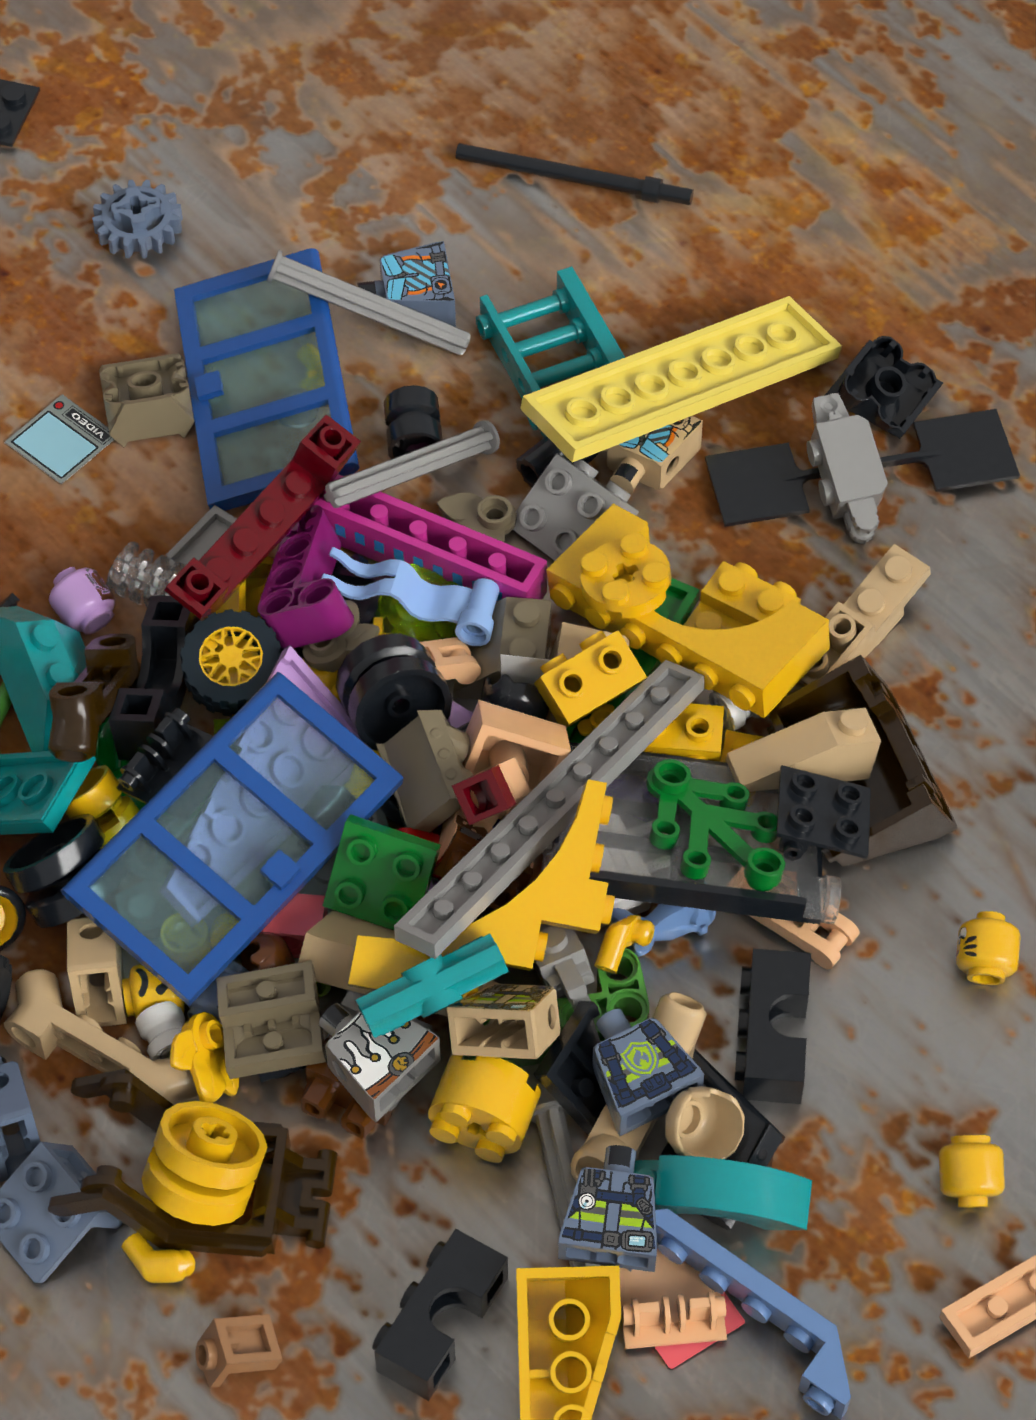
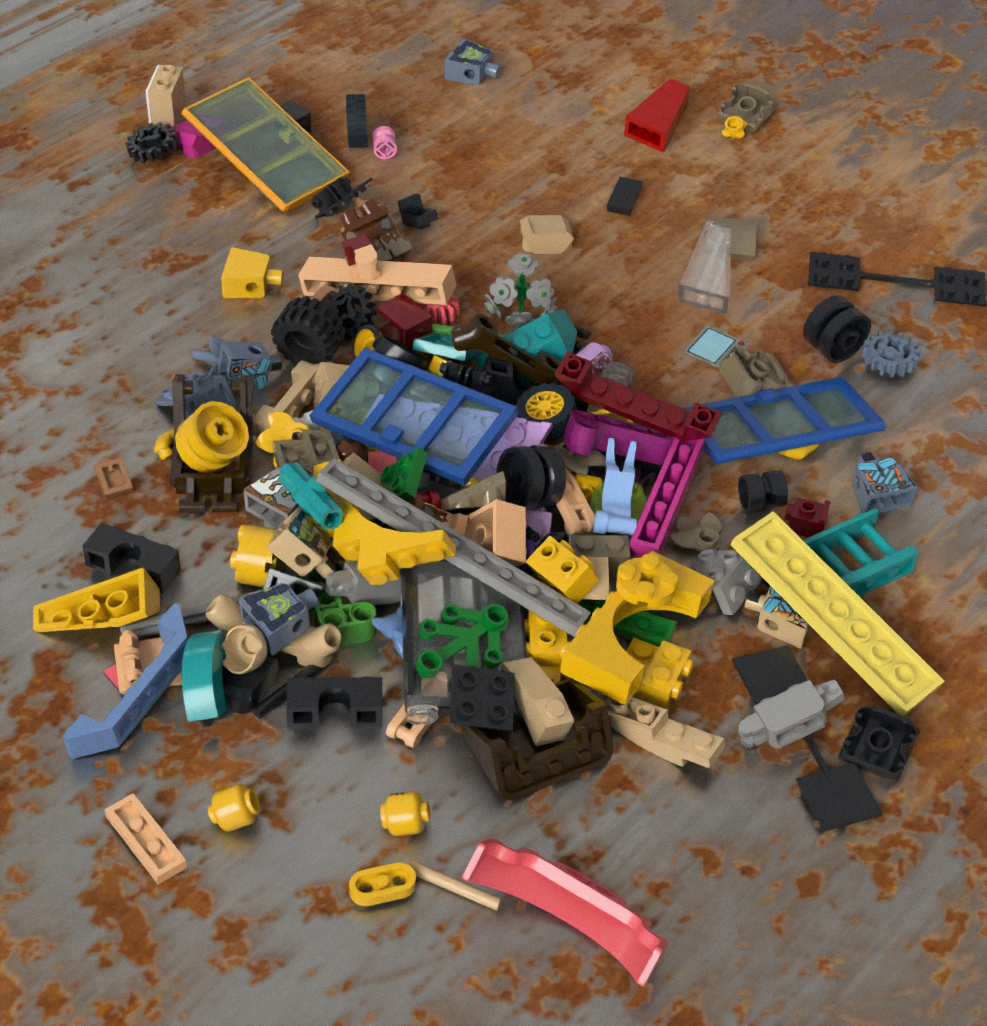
camera: 80 degrees right, 10 degrees down
light grey axle [267,250,470,356] -> none
light grey axle [324,420,500,508] -> none
dark red leg [452,757,531,825] -> none
torso [558,1145,657,1272] -> none
yellow arm [594,915,655,974] -> none
none -> dark red brick [784,497,831,538]
none -> black wheel [803,295,871,363]

